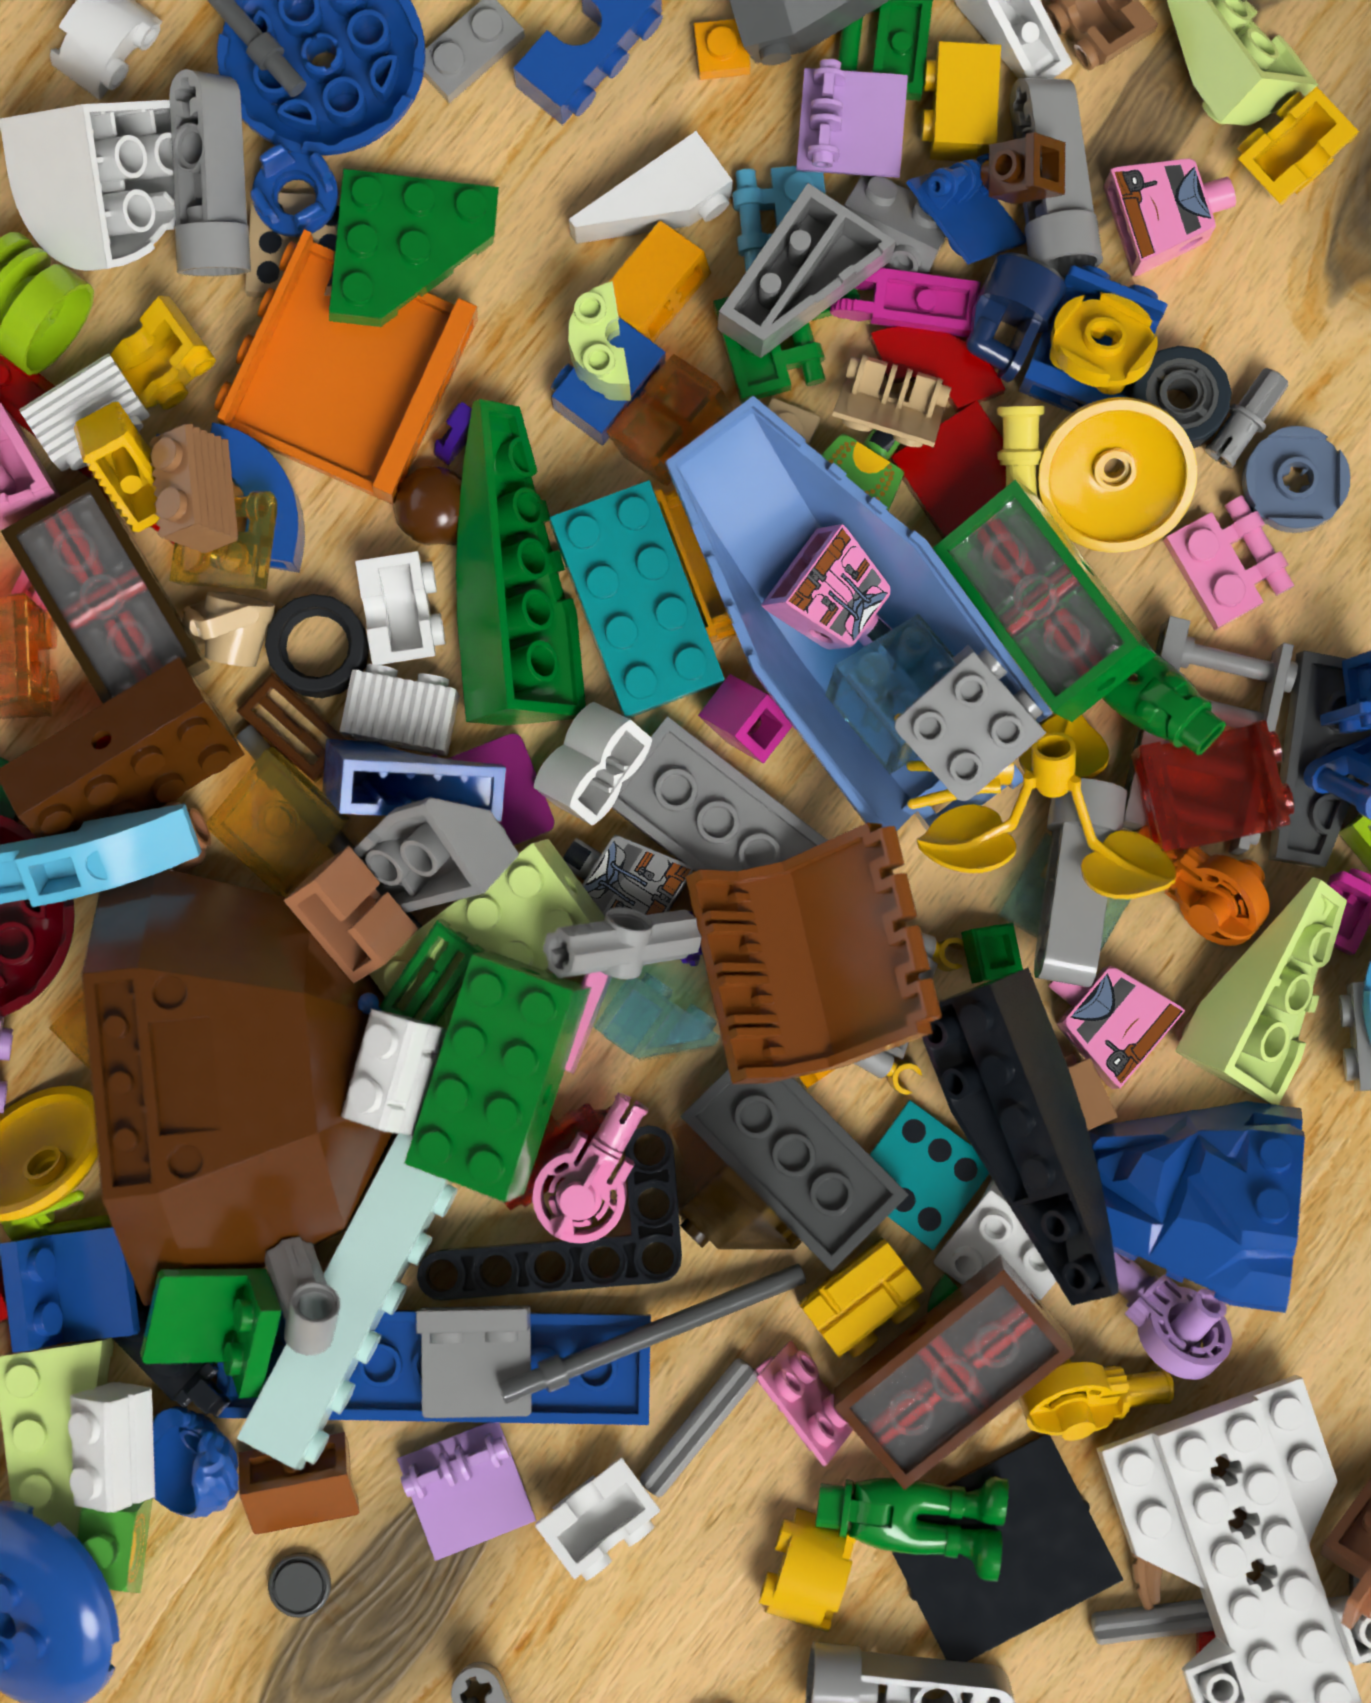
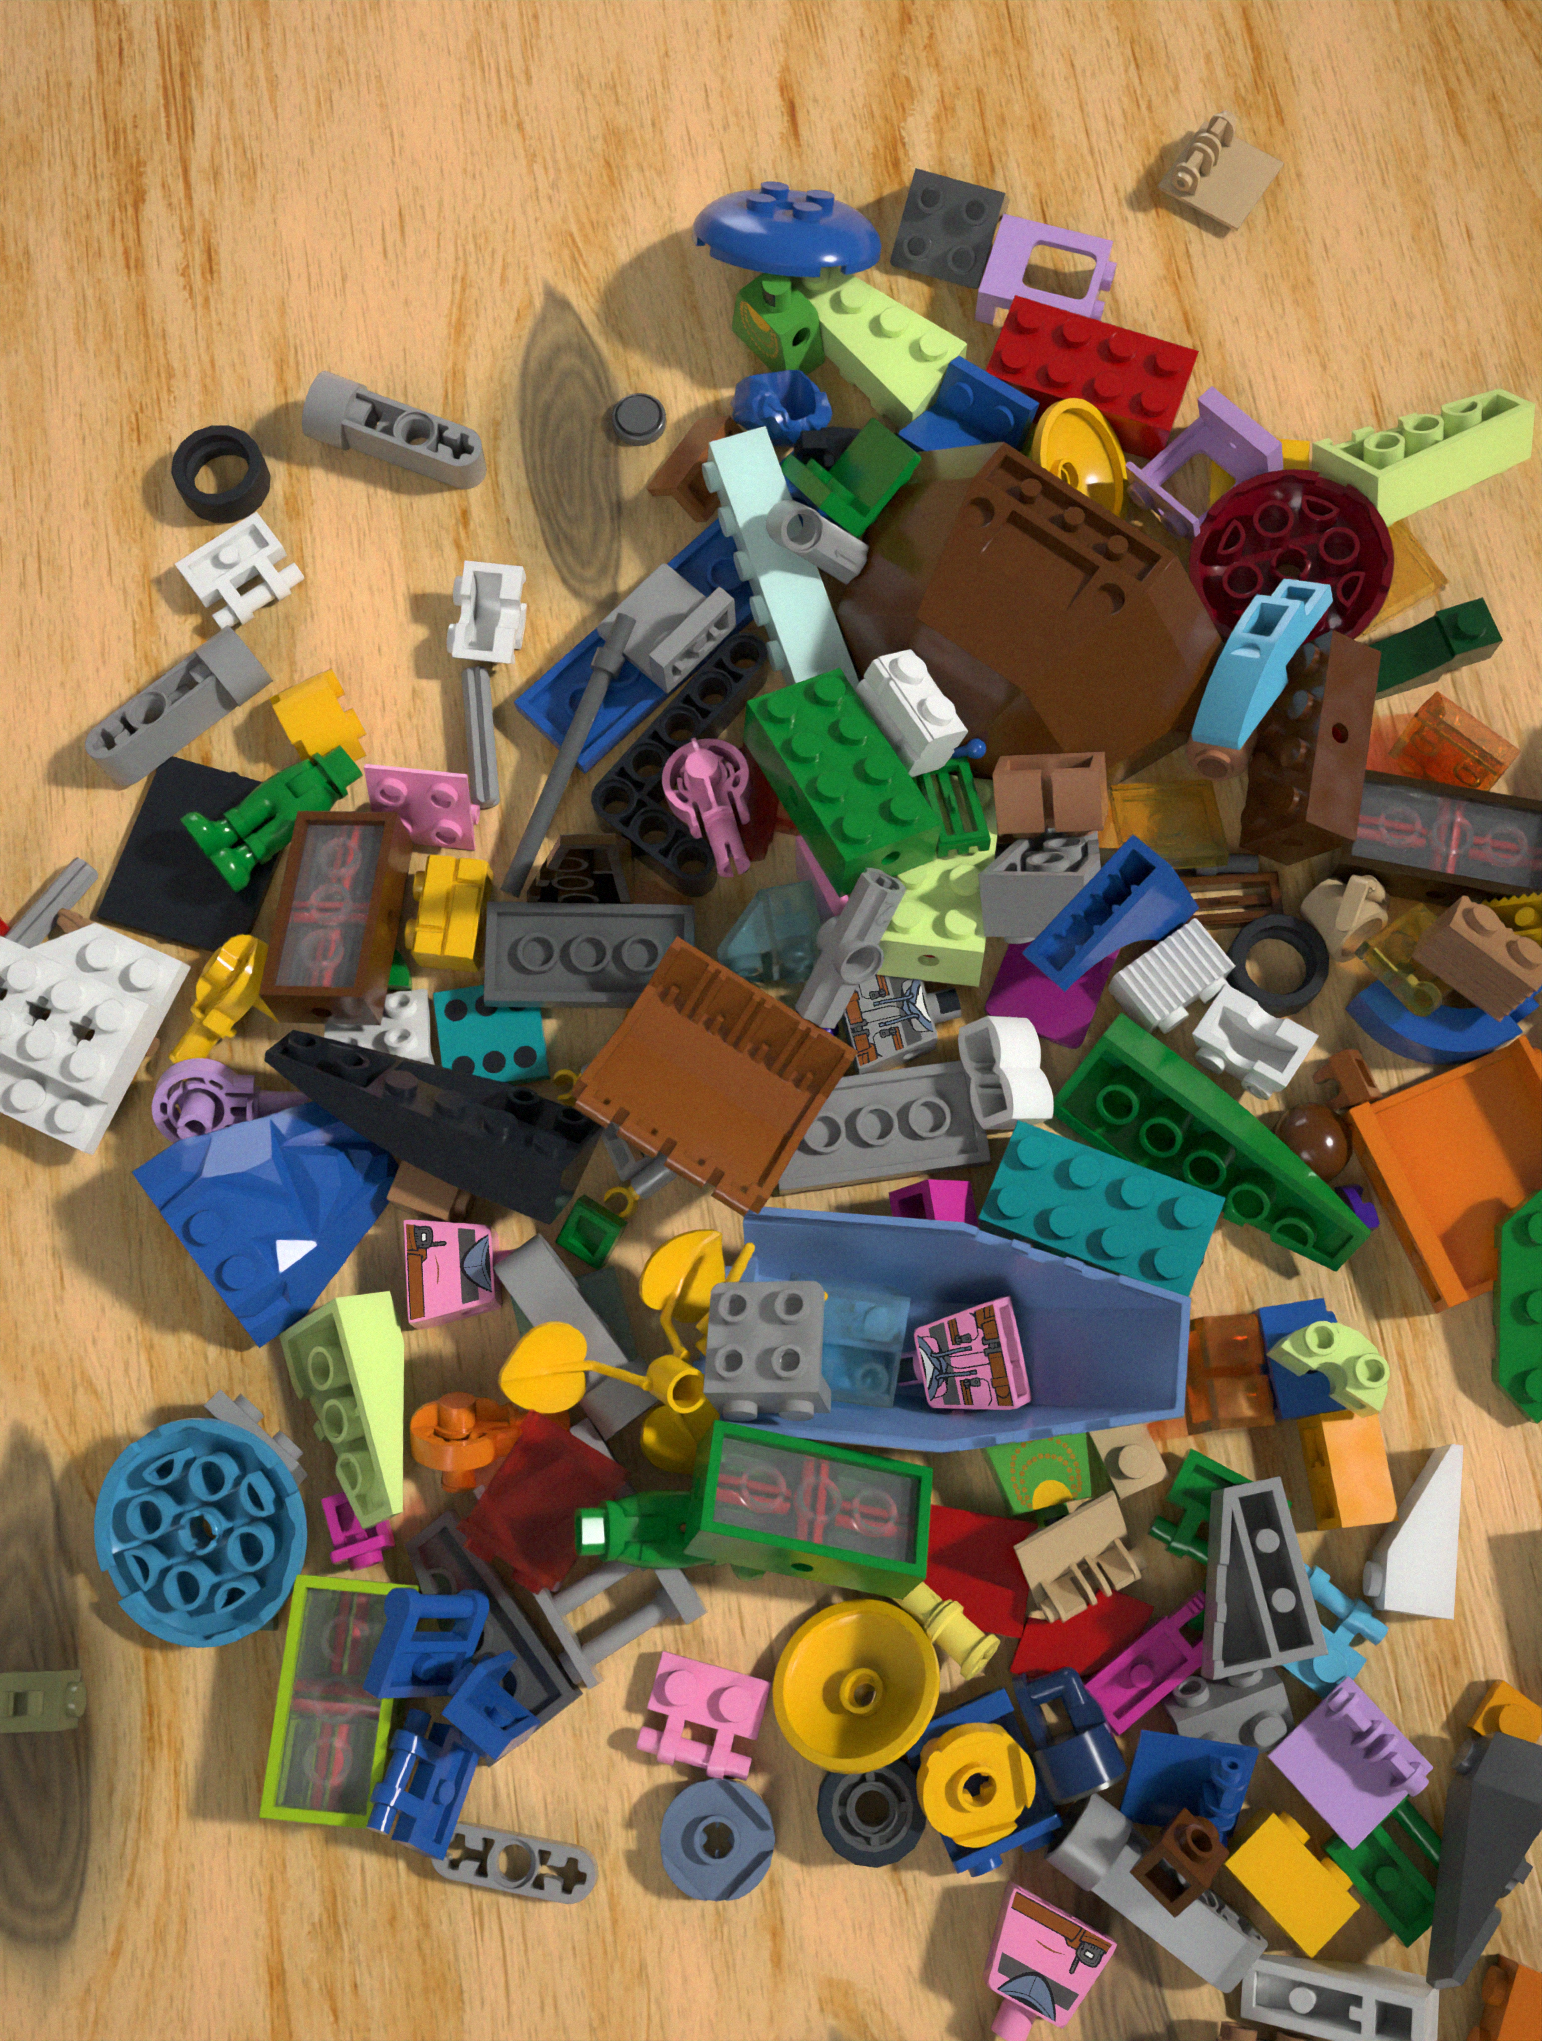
camera: 140 degrees right, 10 degrees down
white brick [68,1382,155,1512] -> none
lavender hinge [397,1423,536,1561] -> none
light grey axle [1205,368,1288,468] -> none
none -> dark orange tile [1312,1048,1383,1110]

